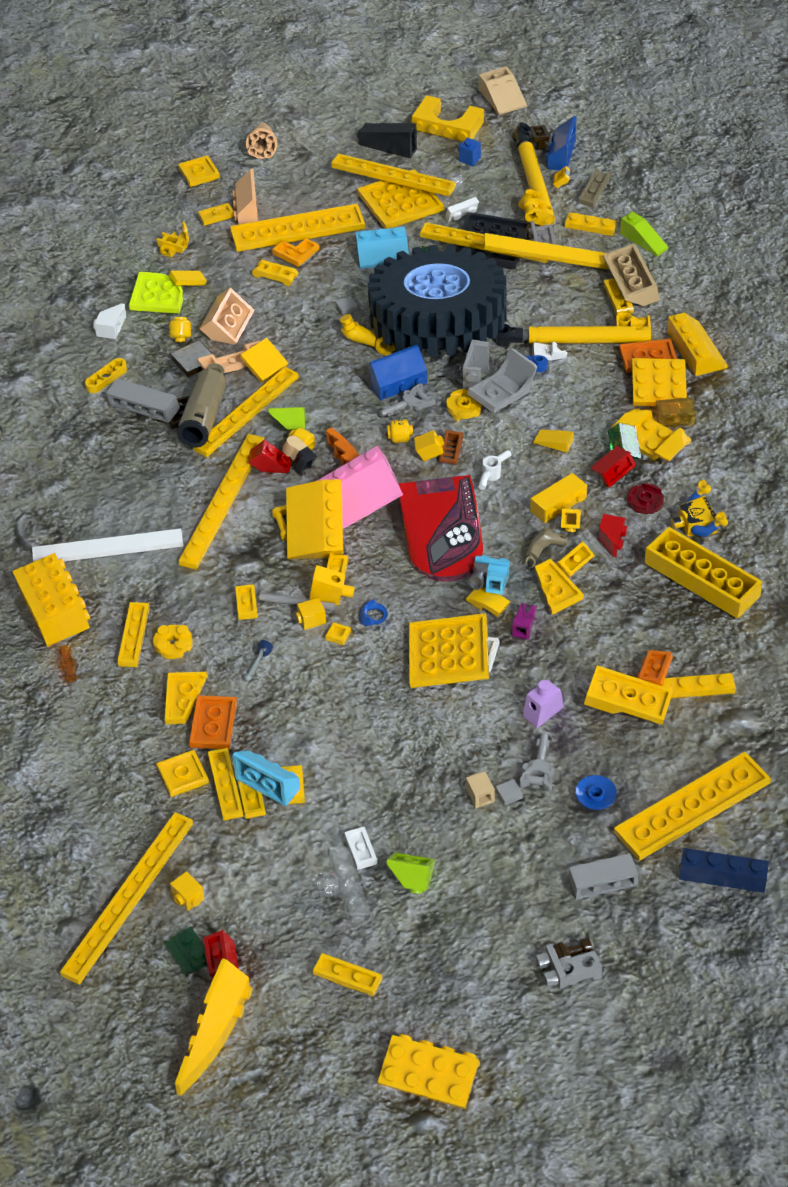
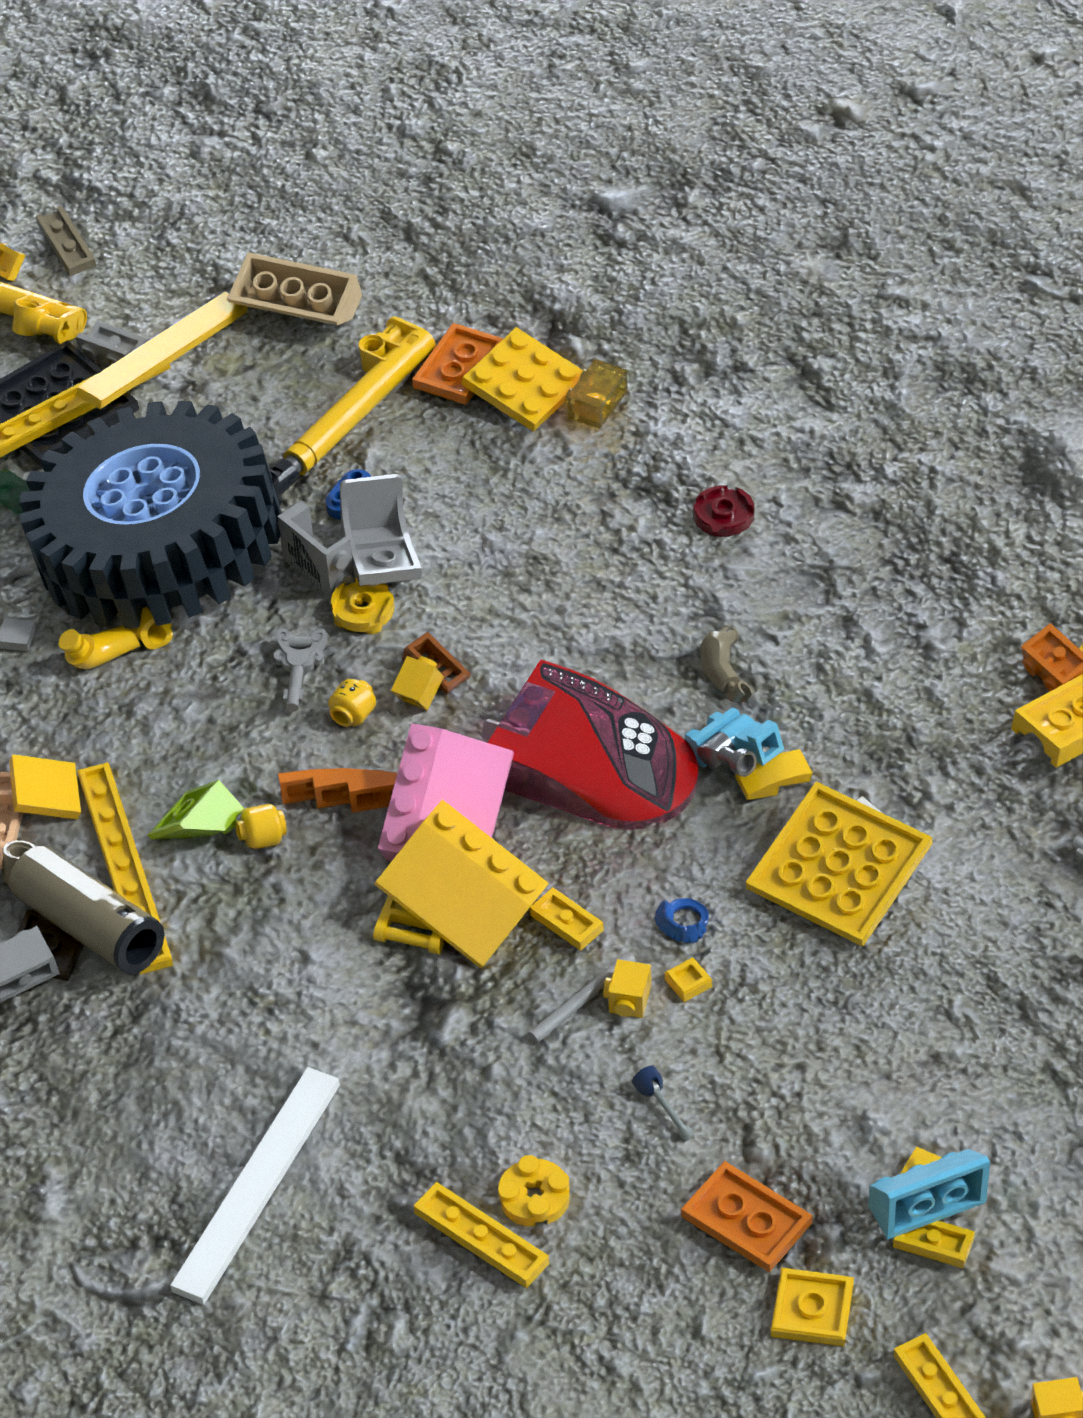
camera: 55 degrees left, 0 degrees up
yellow brick [12,553,90,647] -> none
clear orange pin [59,645,78,683] -> none
yellow wing [165,672,208,724] -> none
yellow plate [179,434,265,570] -> none
yellow plate [208,748,244,821] -> none
yellow plate [235,584,258,620] -> none
red slope [248,439,292,473] -> none
leg [282,436,317,473] -> none
yellow torso [309,565,355,605] -> none
blue slope [370,345,427,401] -> none
white piece [479,450,511,490] -> none
magenta leg [512,603,537,639] -> none
lavender torso [523,680,564,728] -> none
yellow brick [530,473,587,523] -> none
white slope [532,342,567,360] -> none
yellow slope [534,429,574,453] -> none
yellow wing [535,558,584,615] -> none
yellow slope [556,541,595,577] -> none
yellow brick [561,508,581,532] -> none
yellow plate [565,212,617,236] -> none
red panel [591,446,636,488] -> none
red slope [598,514,628,557] -> none
yellow plate [603,279,634,316] -> none
panel [608,423,641,460] -> none
yellow piece [611,409,691,462] -> none
lime slope [620,211,668,257] -> none
yellow brick [645,527,763,619] -> none
yellow slope [667,313,728,376] -> none
torso [671,480,728,537] -> none

